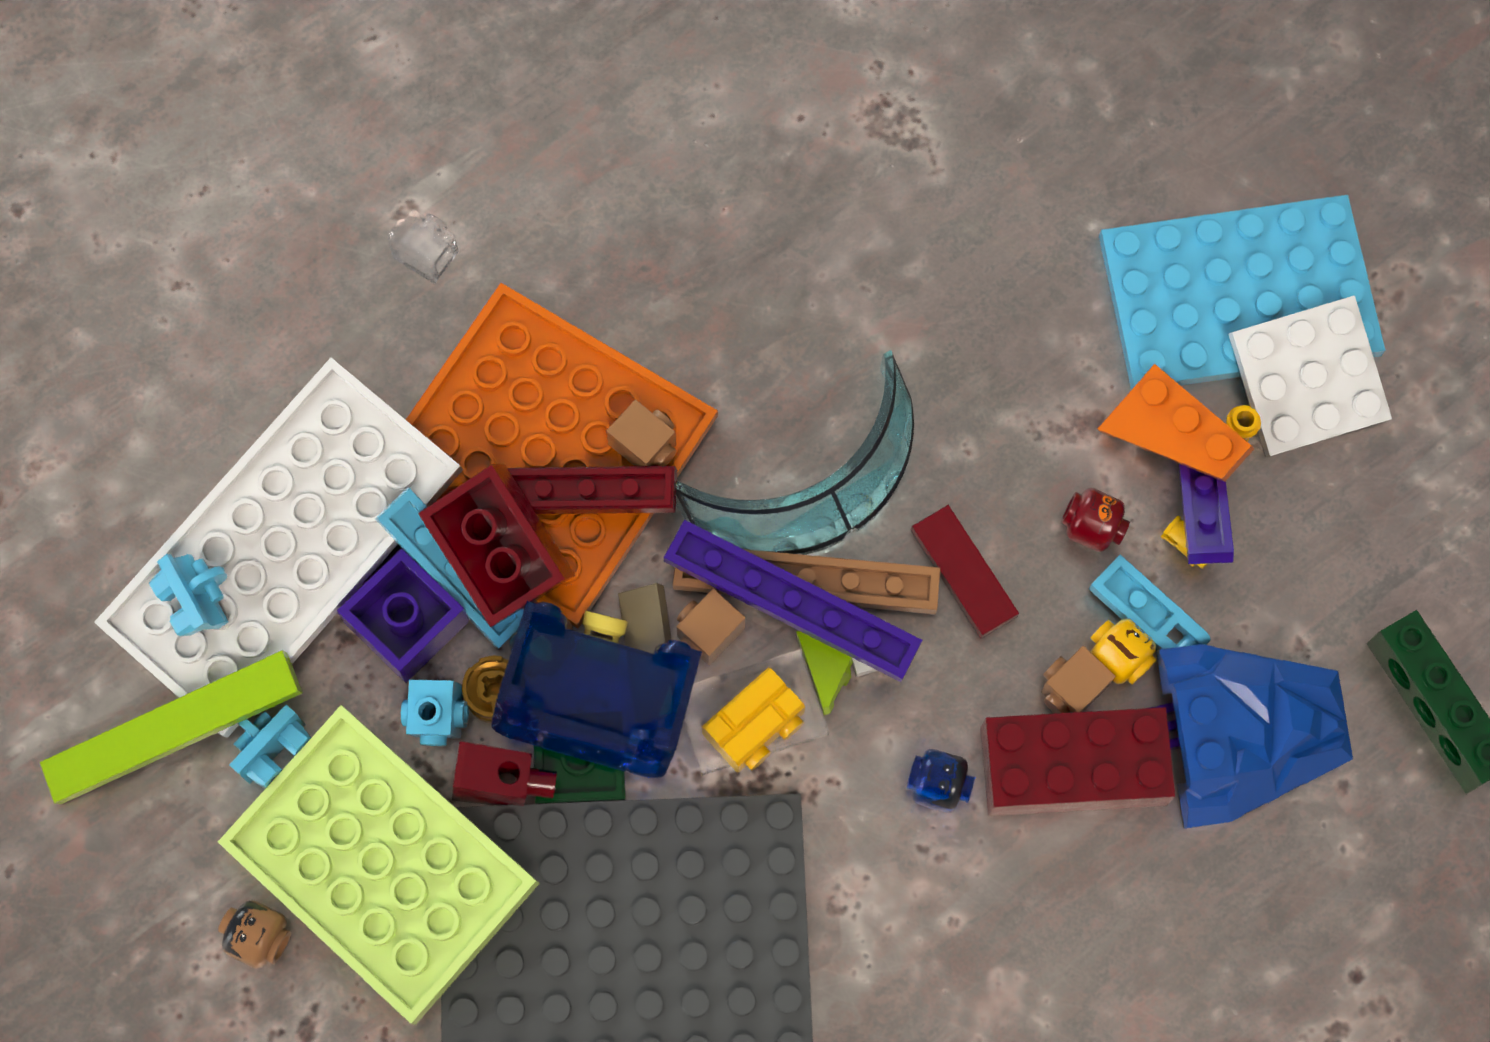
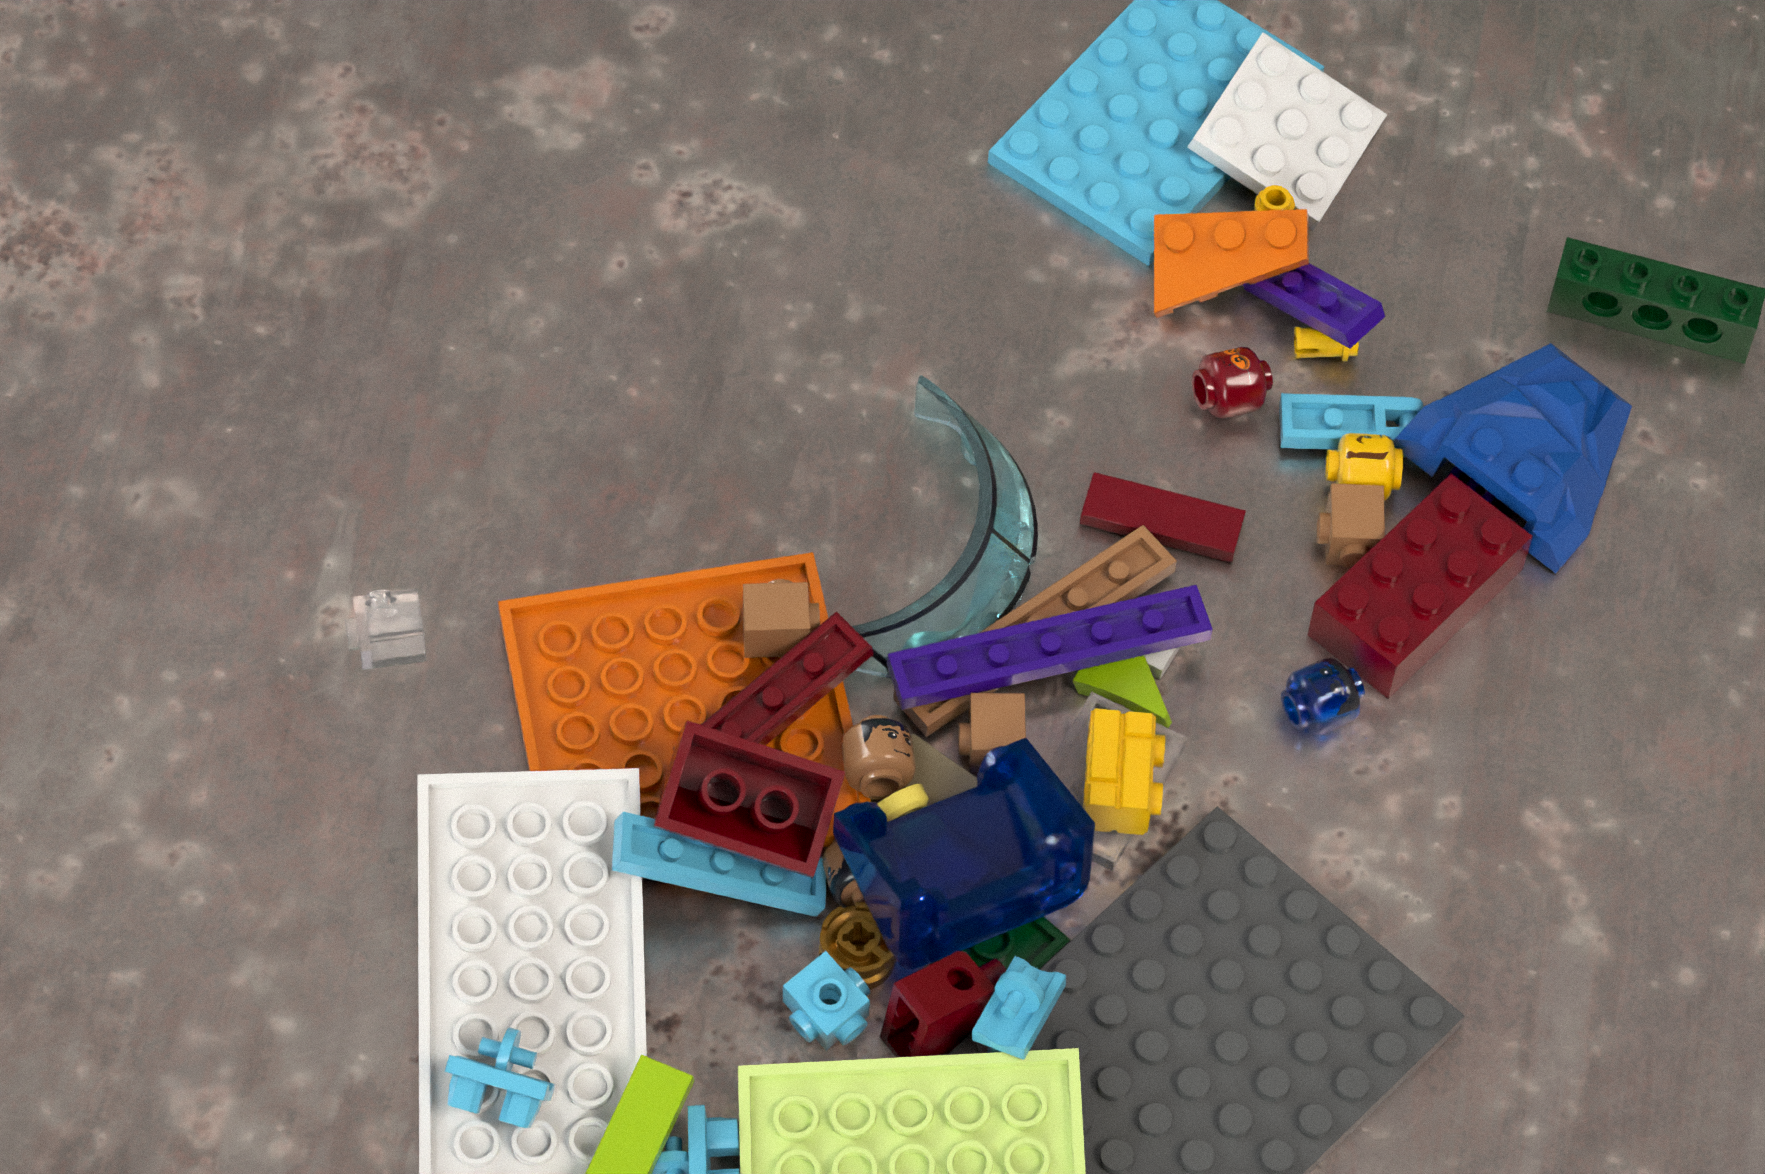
camera: 45 degrees left, 15 degrees down
dark purple brick [337,548,469,683] -> none
none -> medium nougat head [842,715,916,800]
none -> medium azure hips [972,956,1066,1060]

